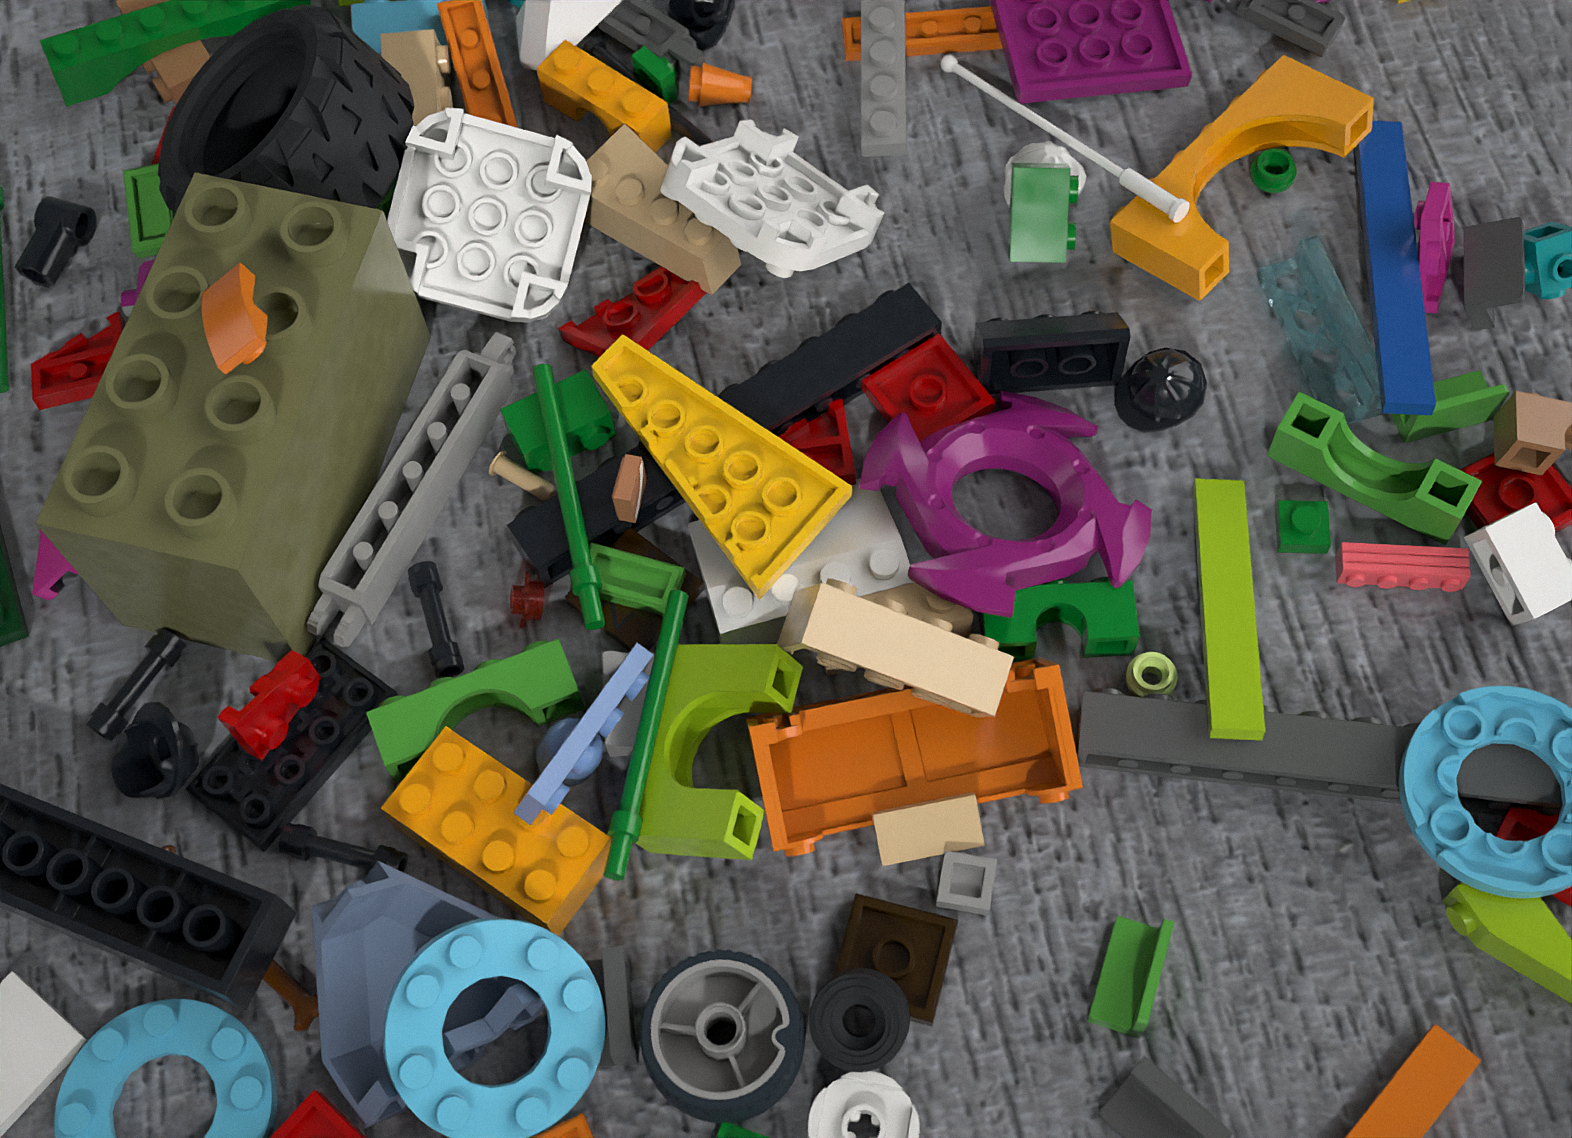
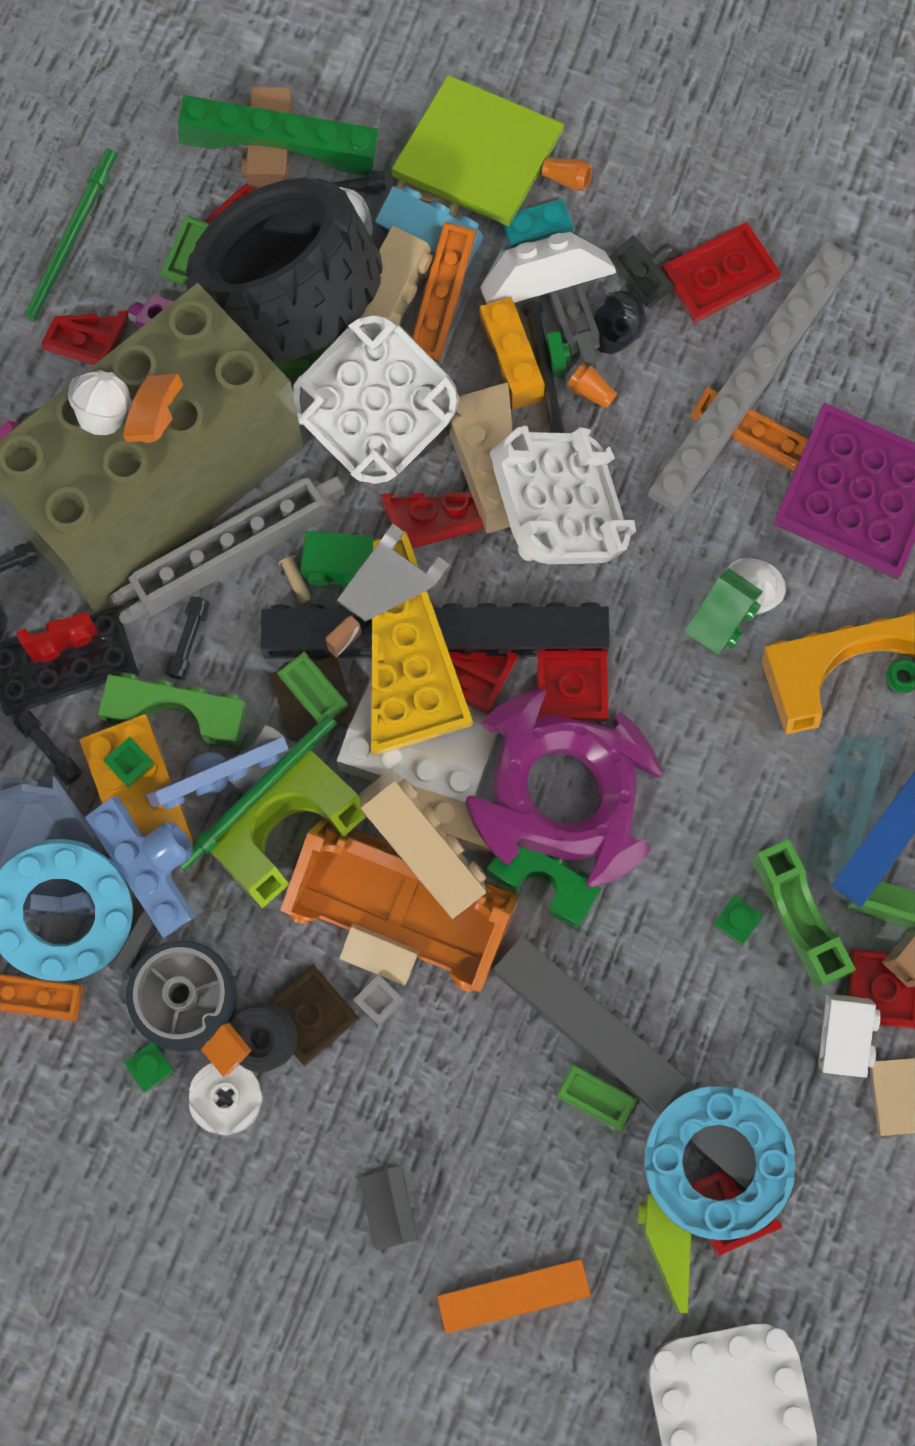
camera: 30 degrees right, 10 degrees up
black piece [15,196,97,288] -> none
clear red plate [510,572,544,629] -> none
green bar [533,364,605,630] -> none
white piece [940,55,1190,223] -> none
black slope [973,311,1131,395] -> none
bright green panel [1087,915,1175,1039] -> none
black piece [1114,347,1208,433] -> none
yellowish green plate [1126,652,1178,697] -> none
lime tile [1193,478,1265,741] -> none
coral piece [1335,542,1471,592] -> none
none -> white piece [68,370,132,435]
none -> medium blue plate [85,796,196,938]
none -> green plate [103,736,155,789]
none -> orange tile [201,1023,251,1077]
none -> light grey flag [337,524,450,622]
none -> bright green tile [556,1064,638,1132]

